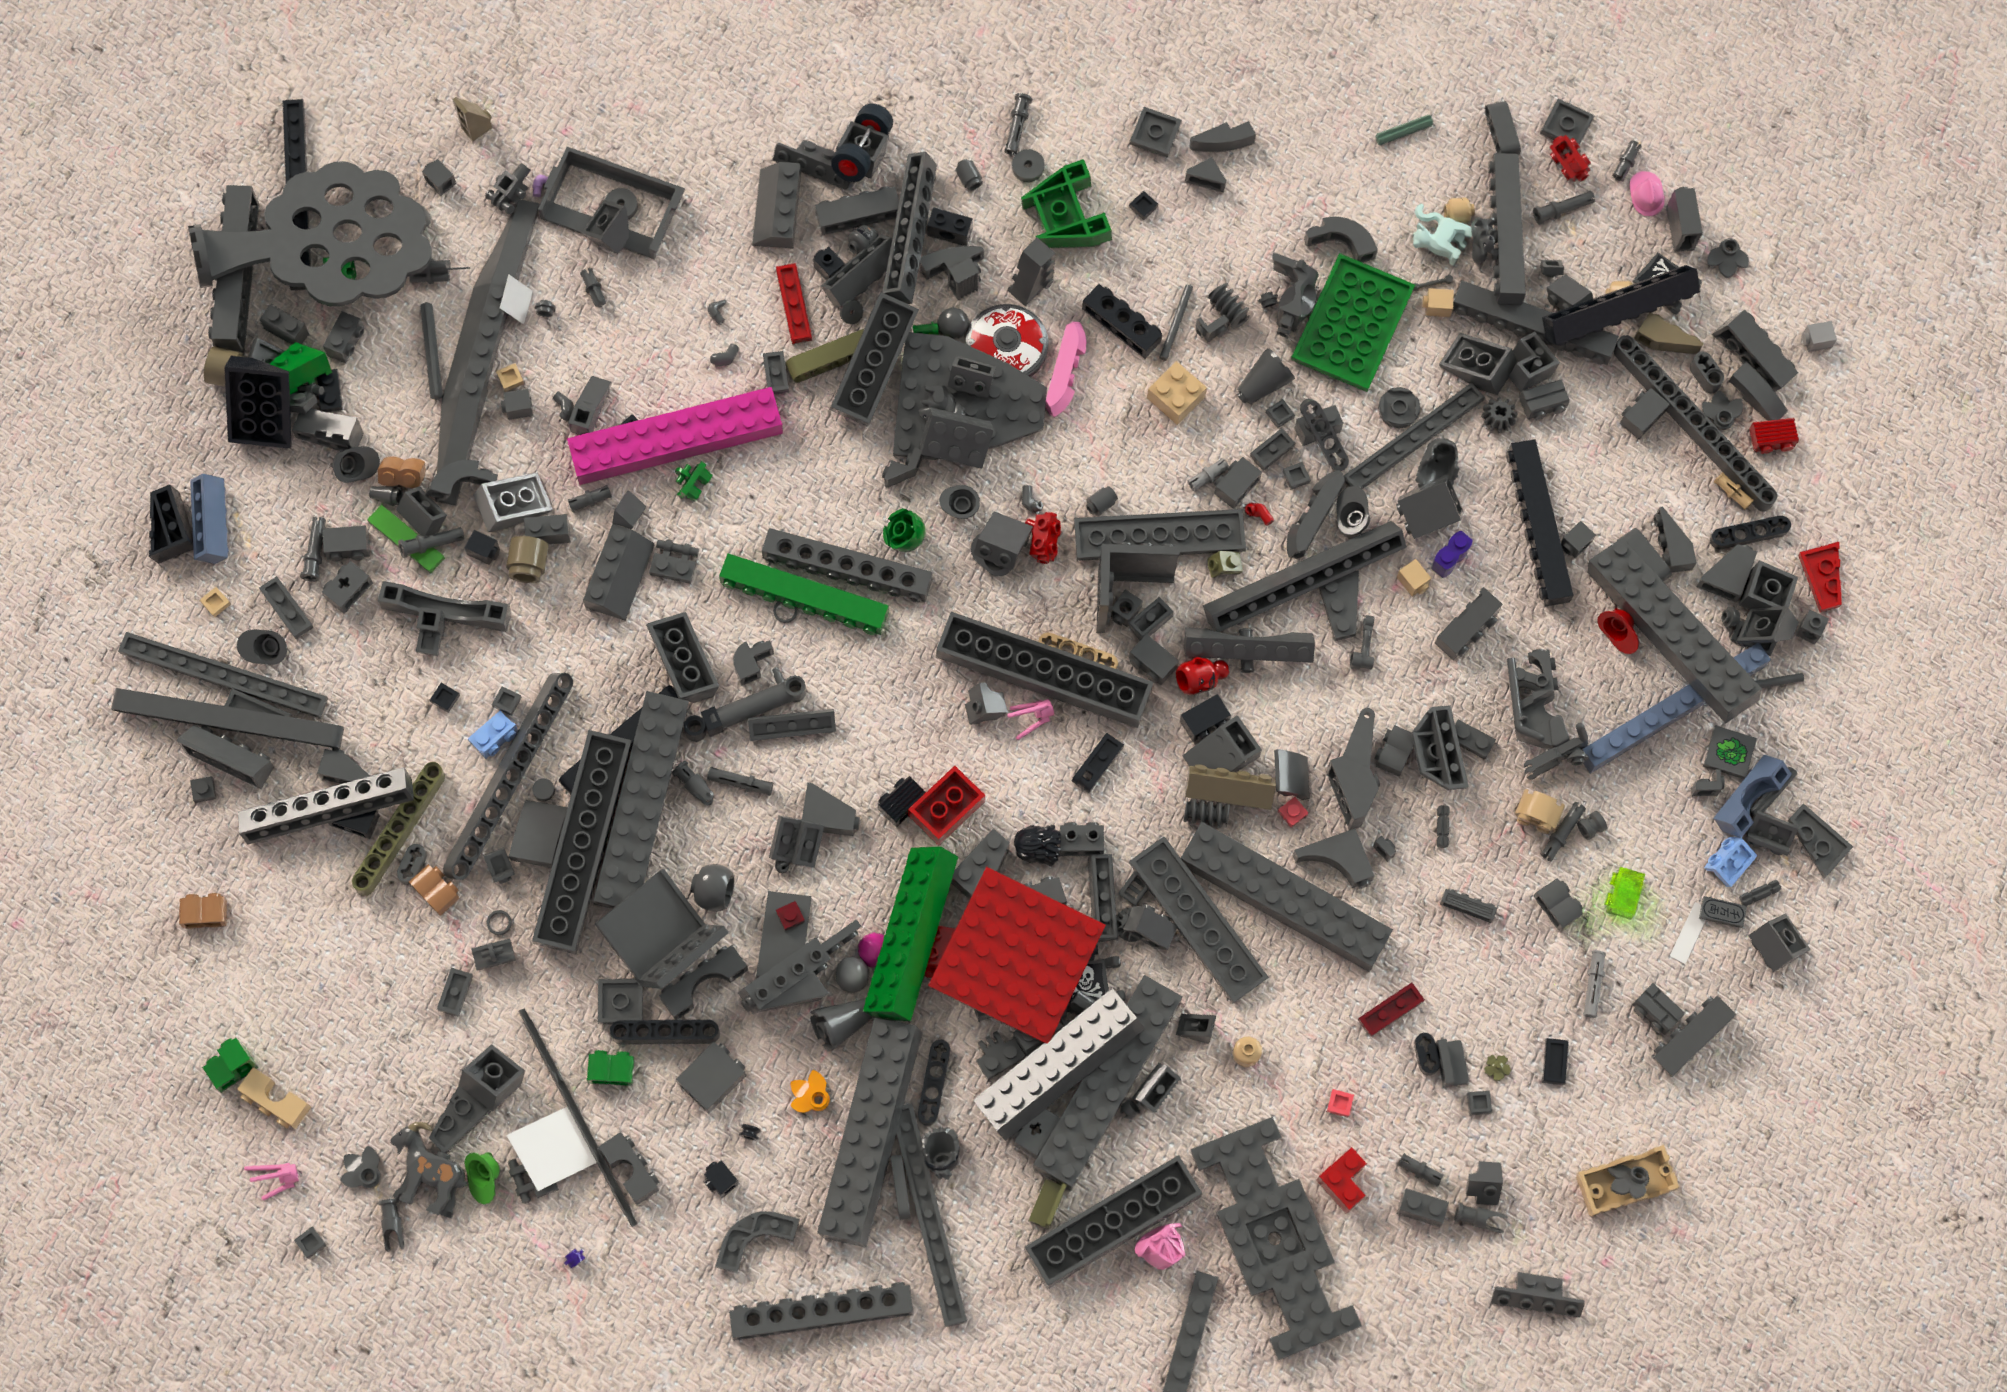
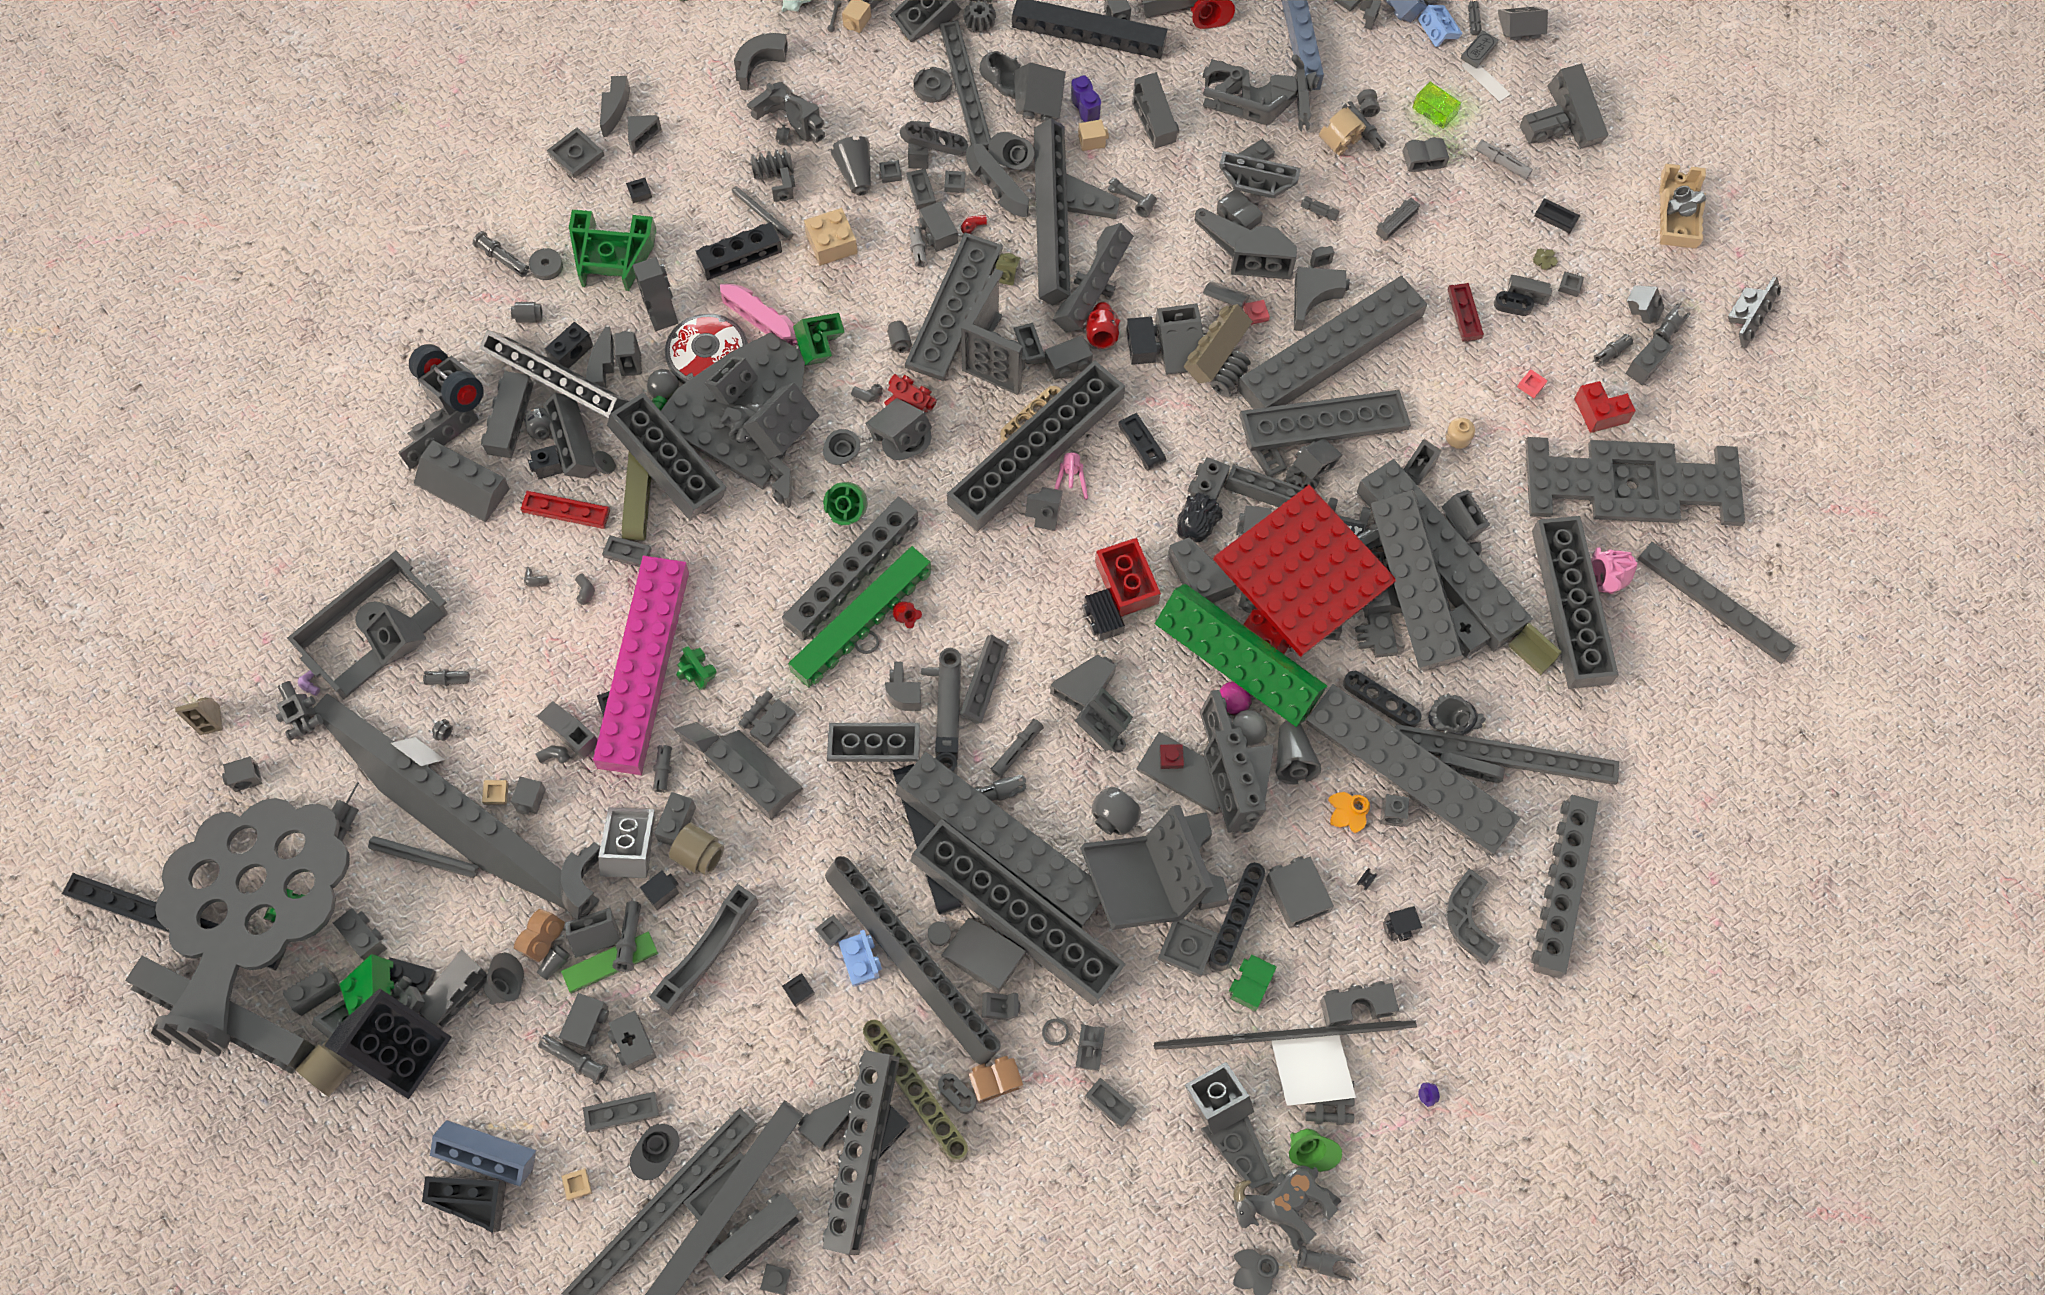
camera: 65 degrees left, 5 degrees down
dark grey brick [416,607,445,656] -> none
green plate [1291,253,1415,392] -> none
none -> green brick [793,313,845,366]
none -> red brick [893,601,922,629]
none -> dark grey brick [1380,794,1409,827]

